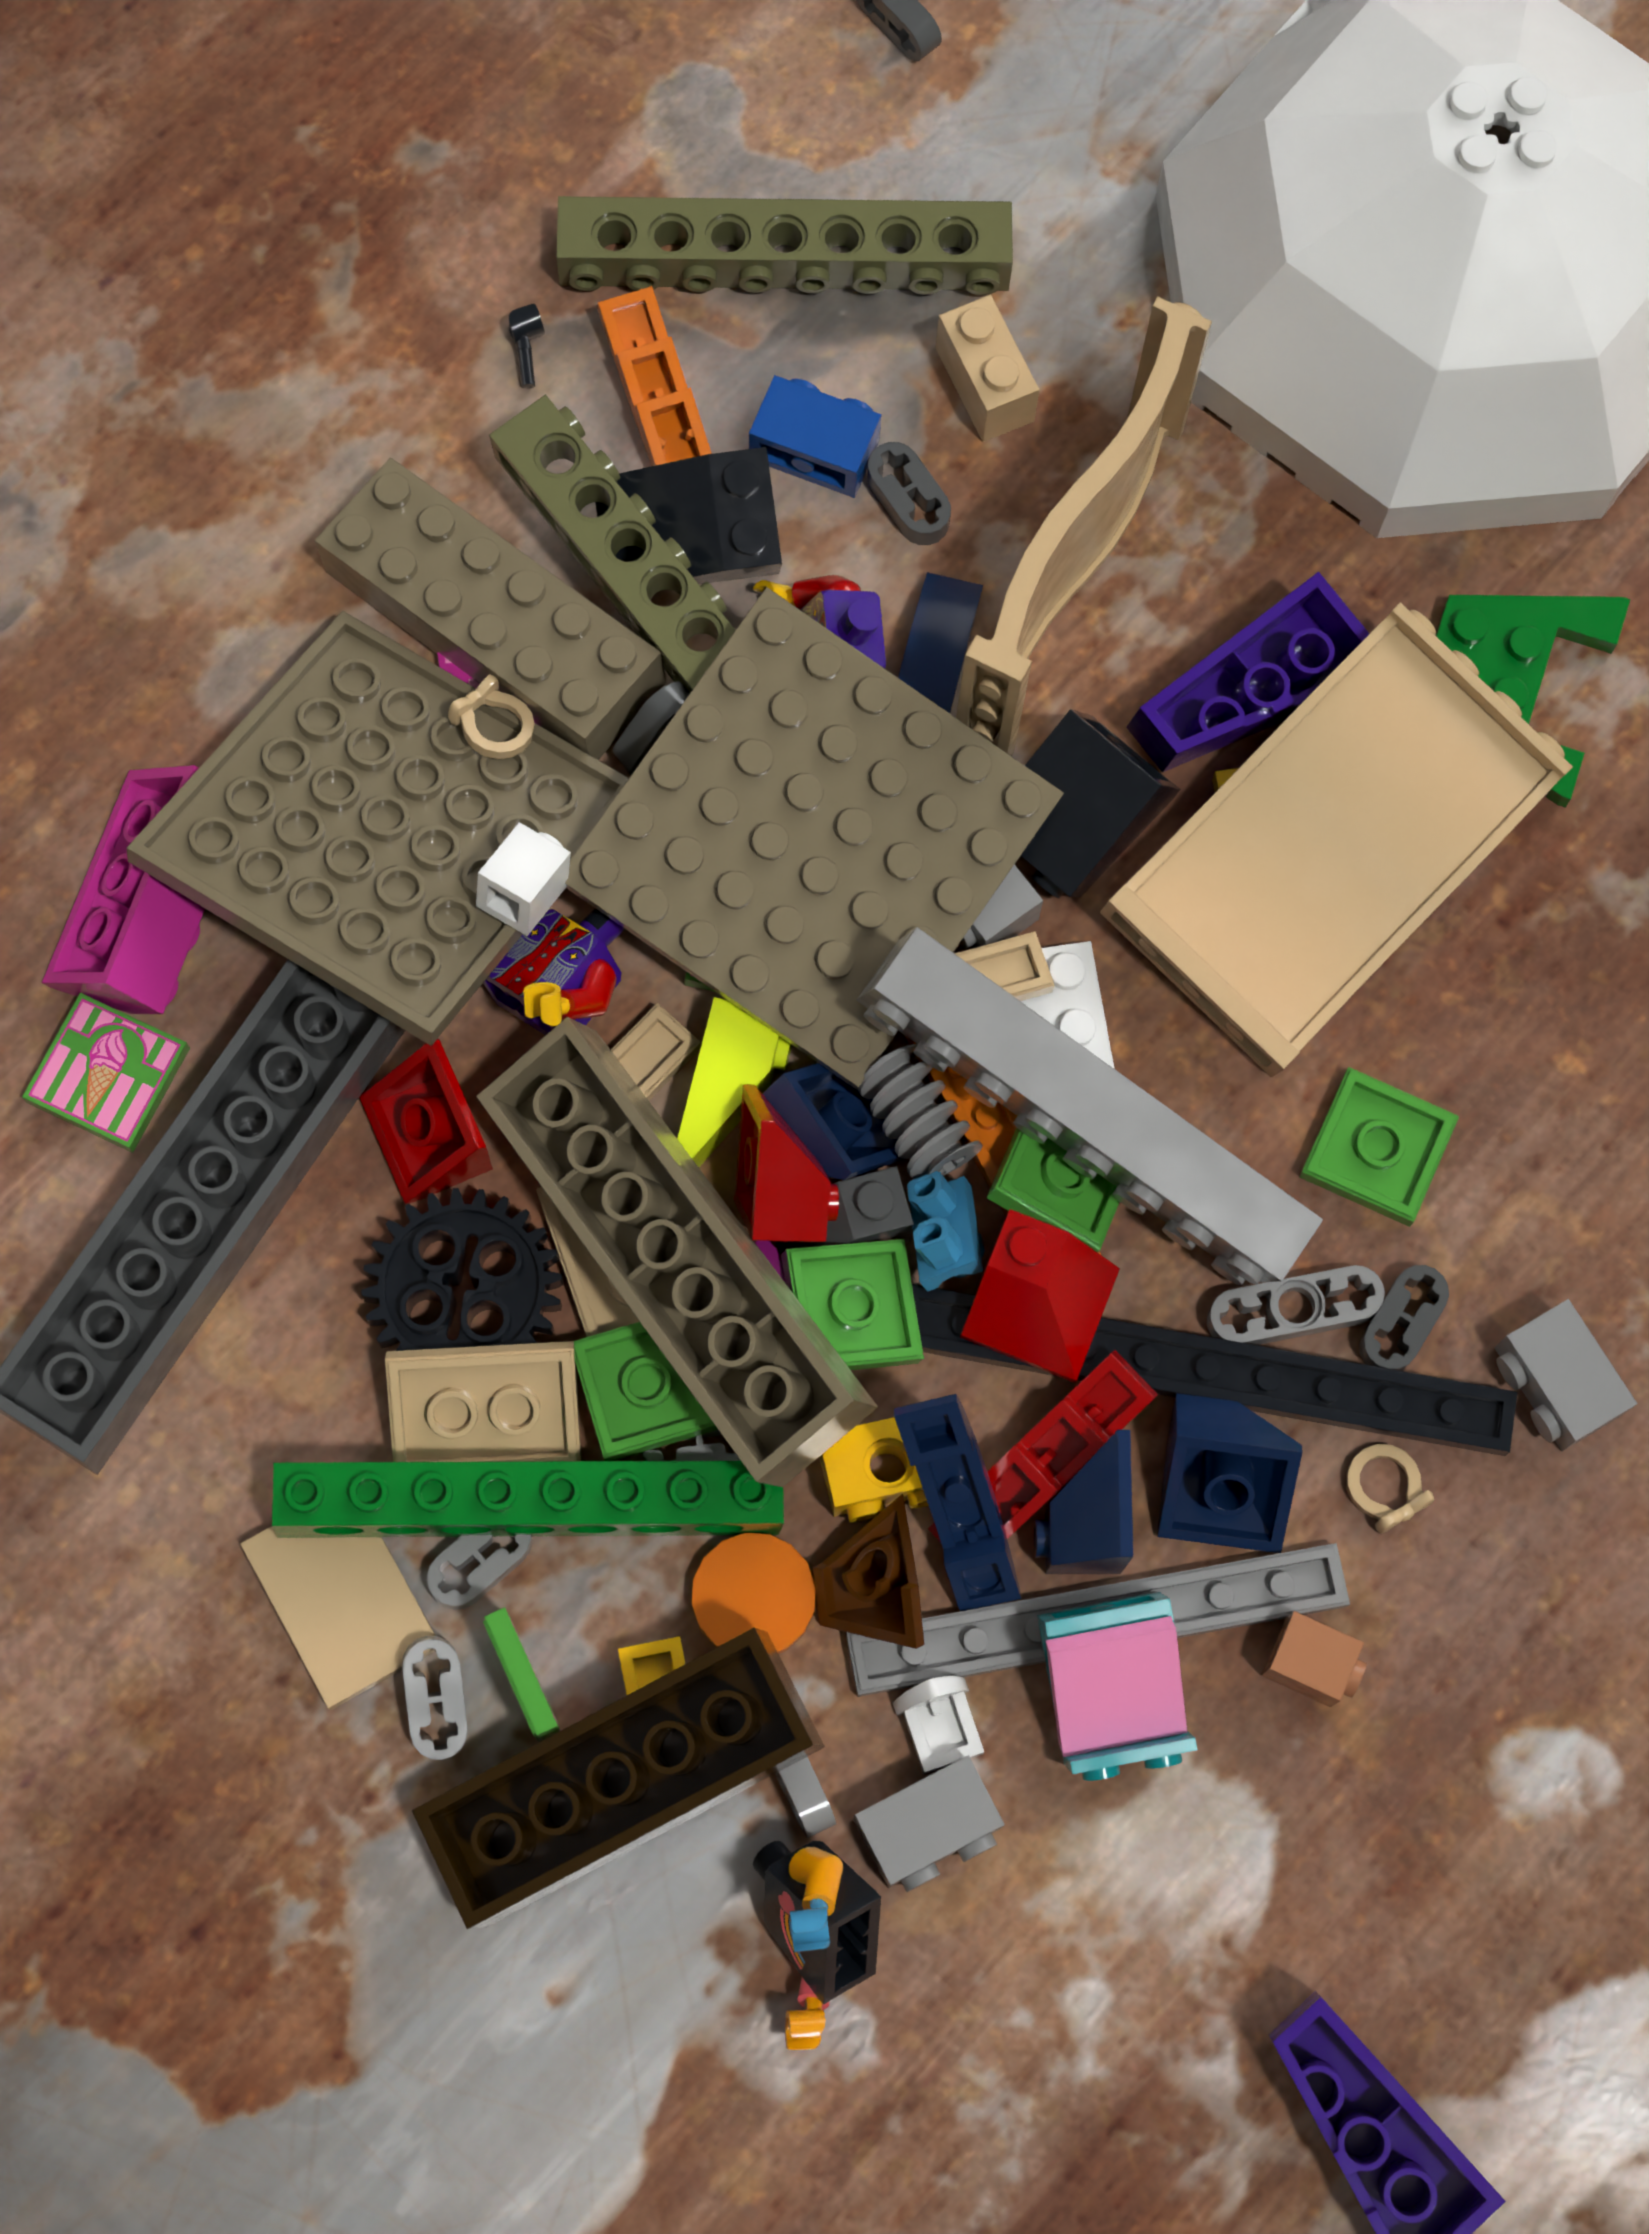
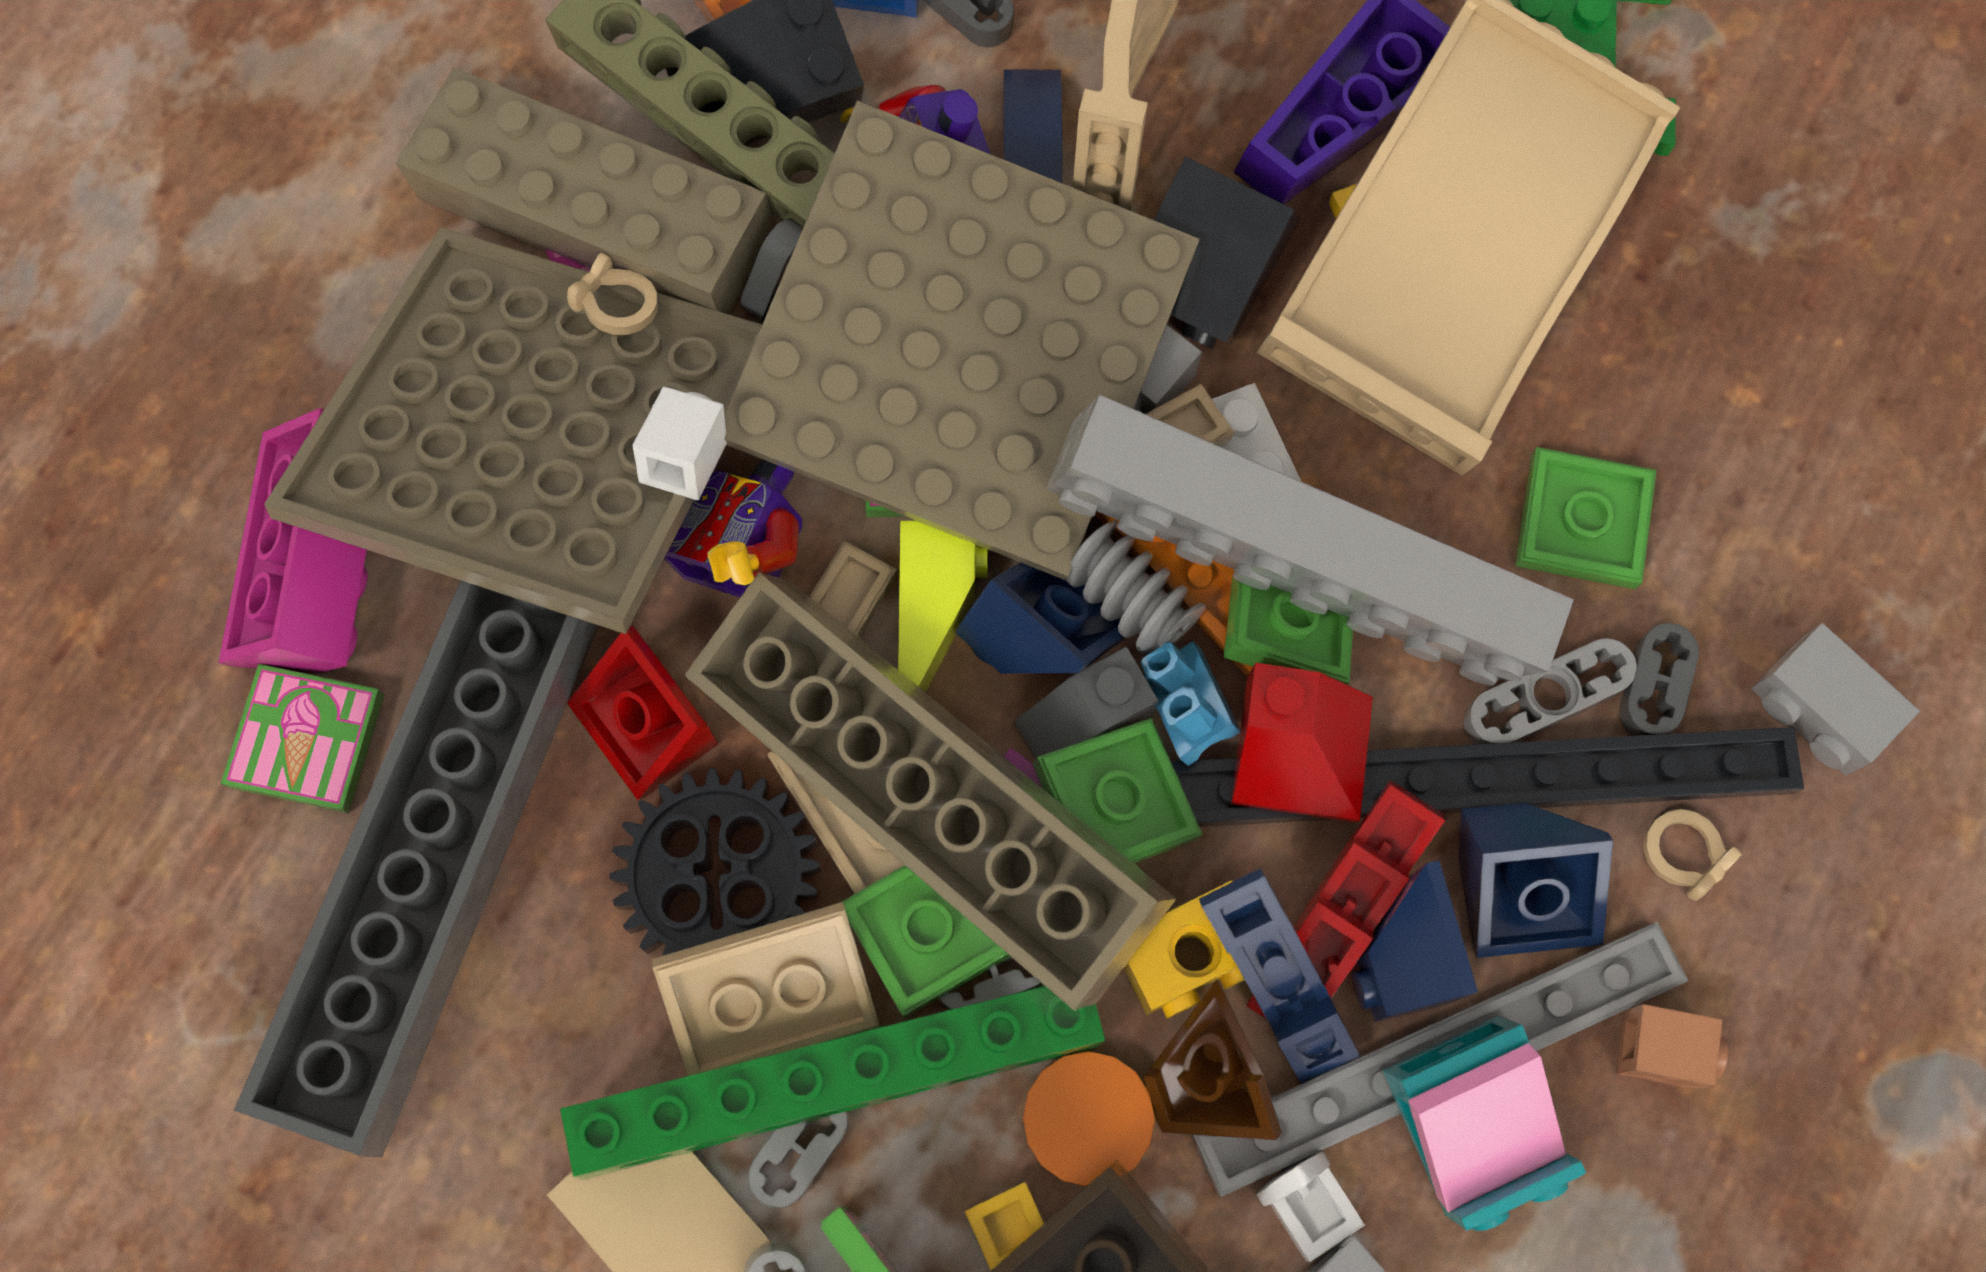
camera: 10 degrees left, 0 degrees up
red slope [734,1085,839,1242] -> none

